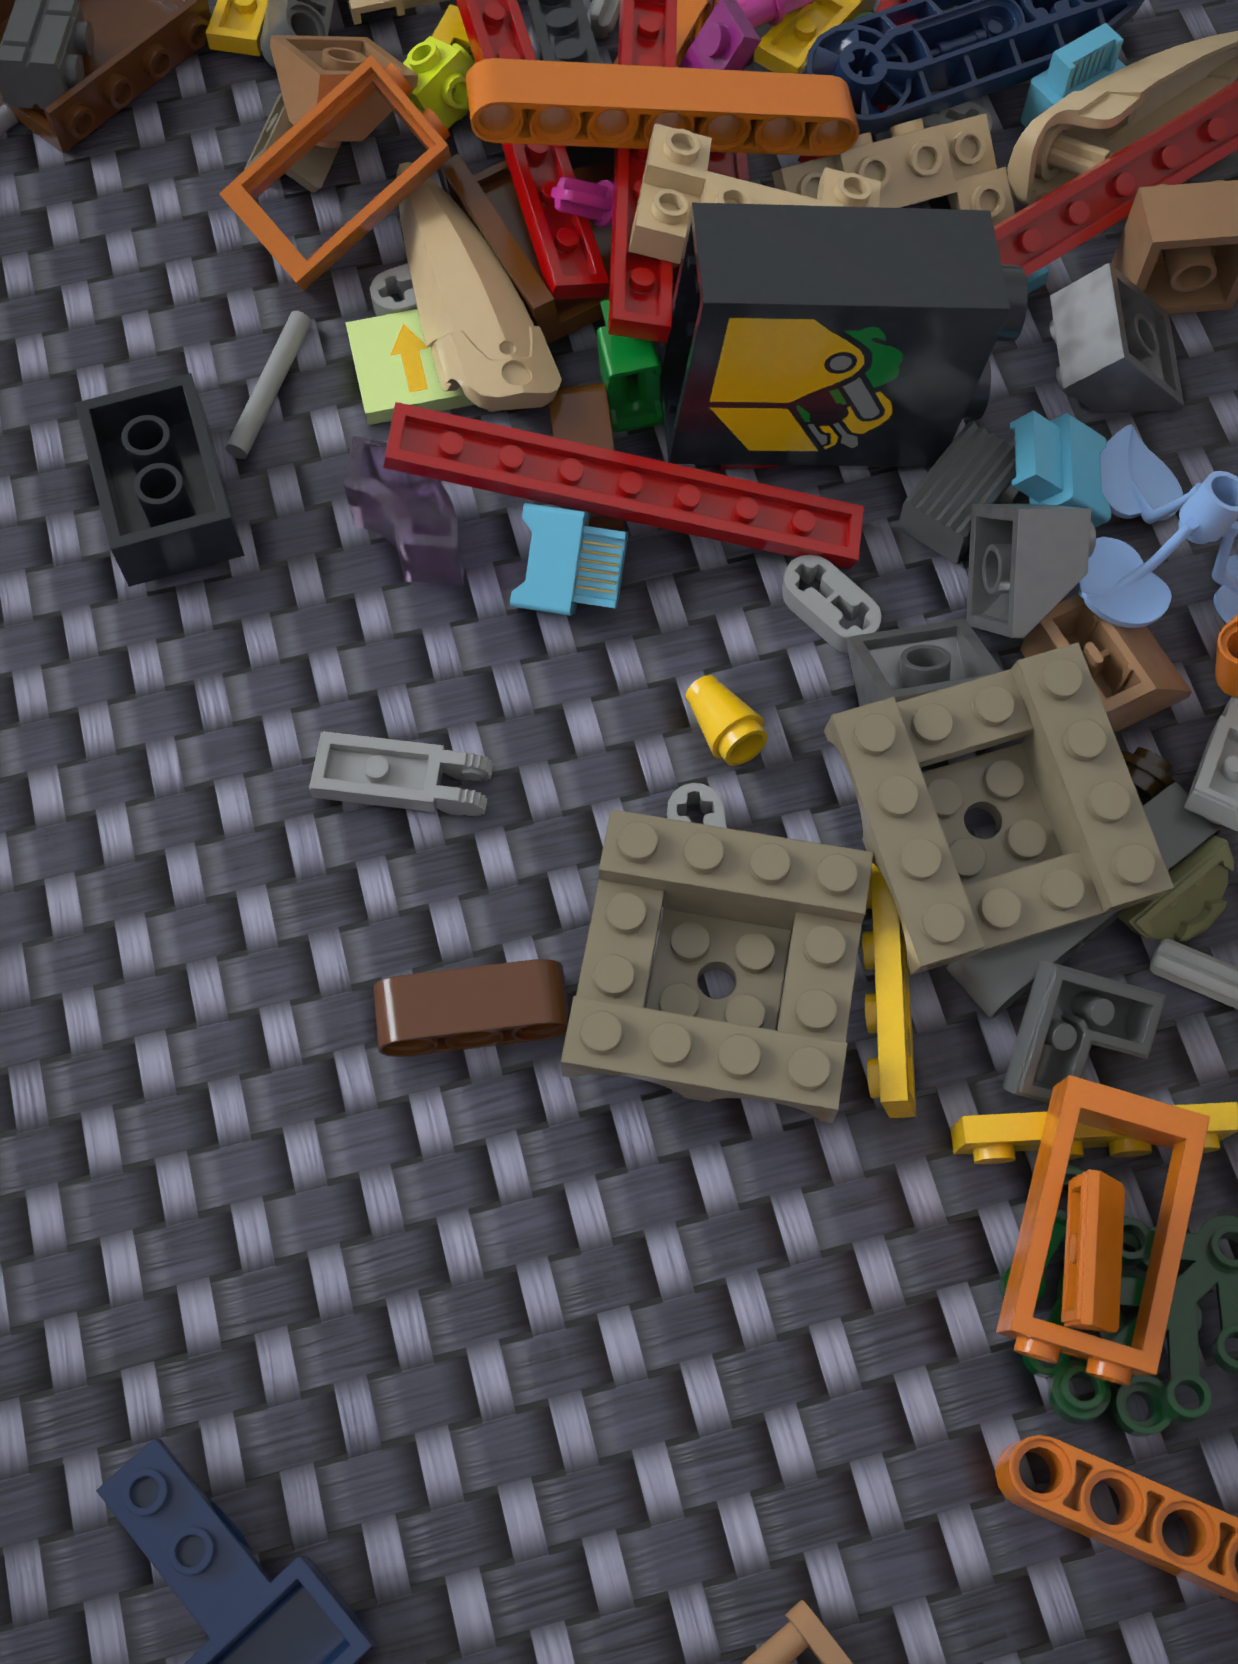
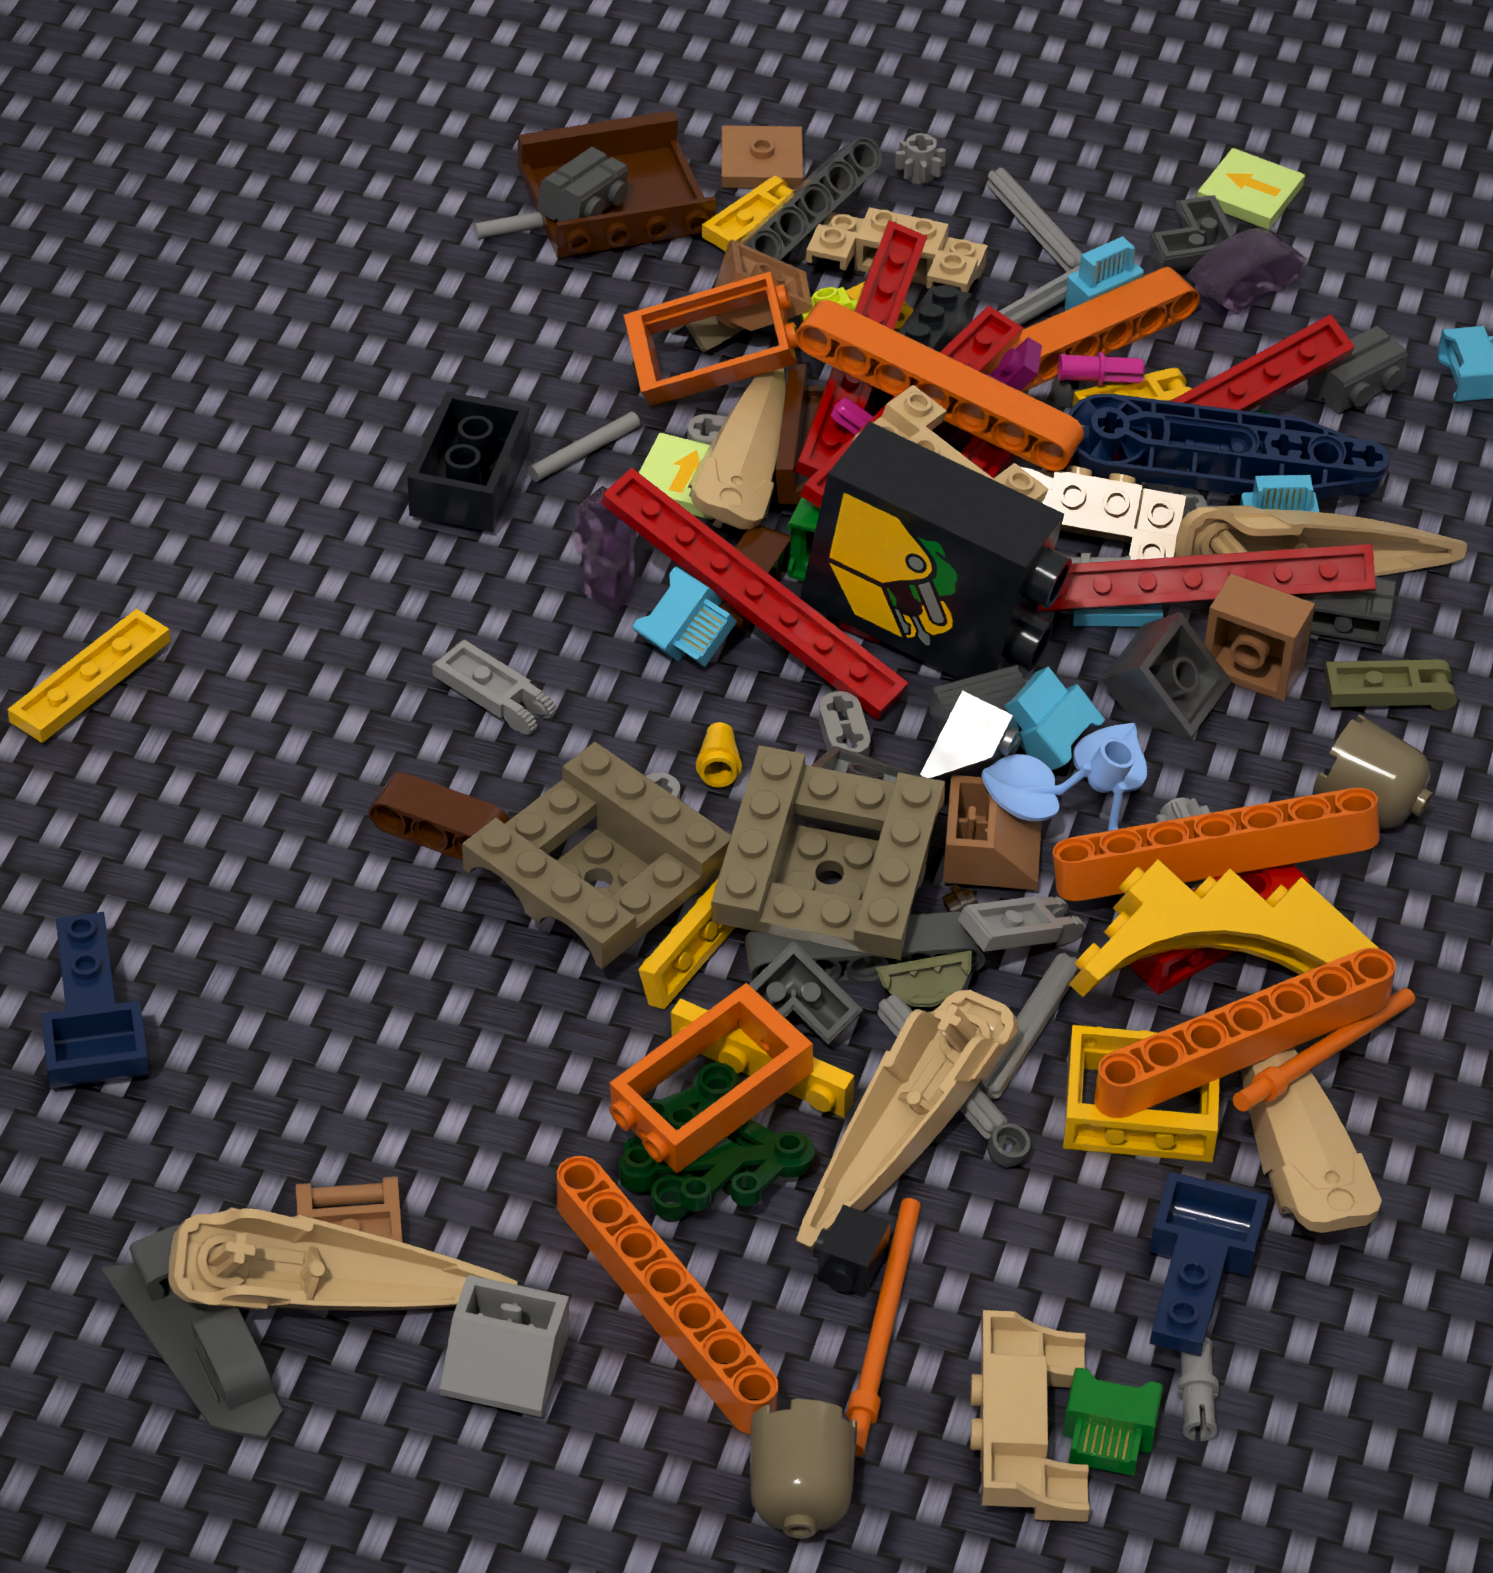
camera: 30 degrees right, 20 degrees down
orange slope [1061,1169,1125,1333] -> none

